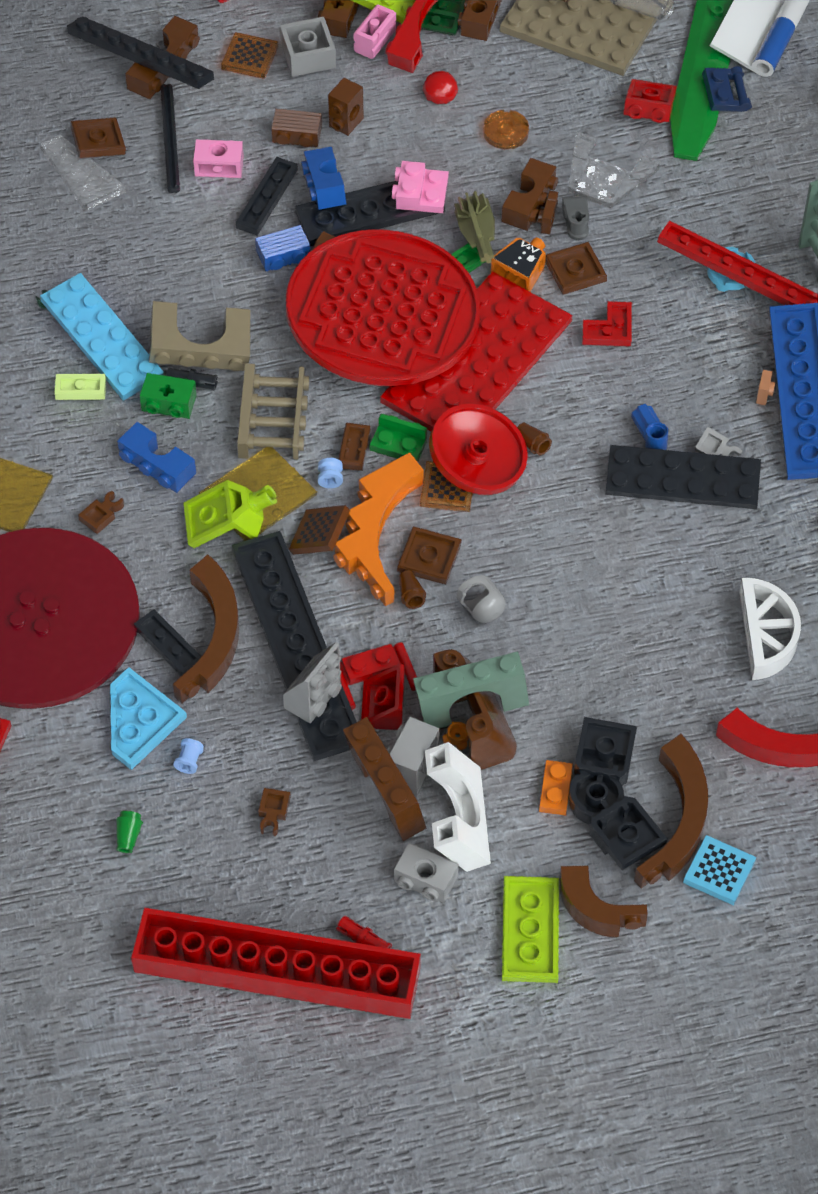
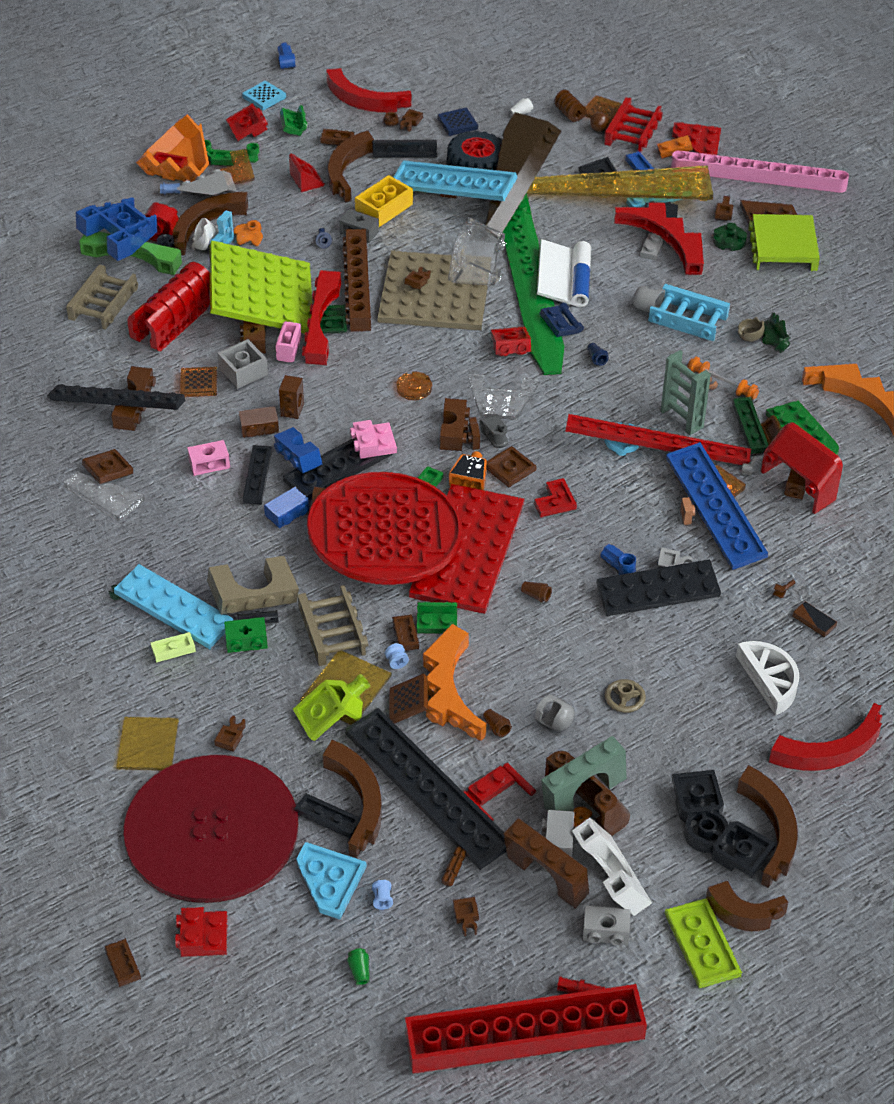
camera: 20 degrees left, 10 degrees down
blue arch [117,422,196,493] -> none
black axle [160,84,180,194] -> none
light grey slope [283,642,342,723] -> none
red slope [361,663,405,730] -> none
reddish brown tile [397,526,462,585] -> none
clear orange tile [420,461,473,512] -> none
red hair [422,71,458,104] -> none
red dish [429,404,528,495] -> none
olive piece [454,191,495,264] -> none
orange plate [539,760,573,816] -> none
medium azure tile [683,835,756,906] -> none
none -> reddish brown axle [441,847,466,887]
none -> dark blue cone [587,343,609,366]
none -> dark tan piece [605,679,646,713]

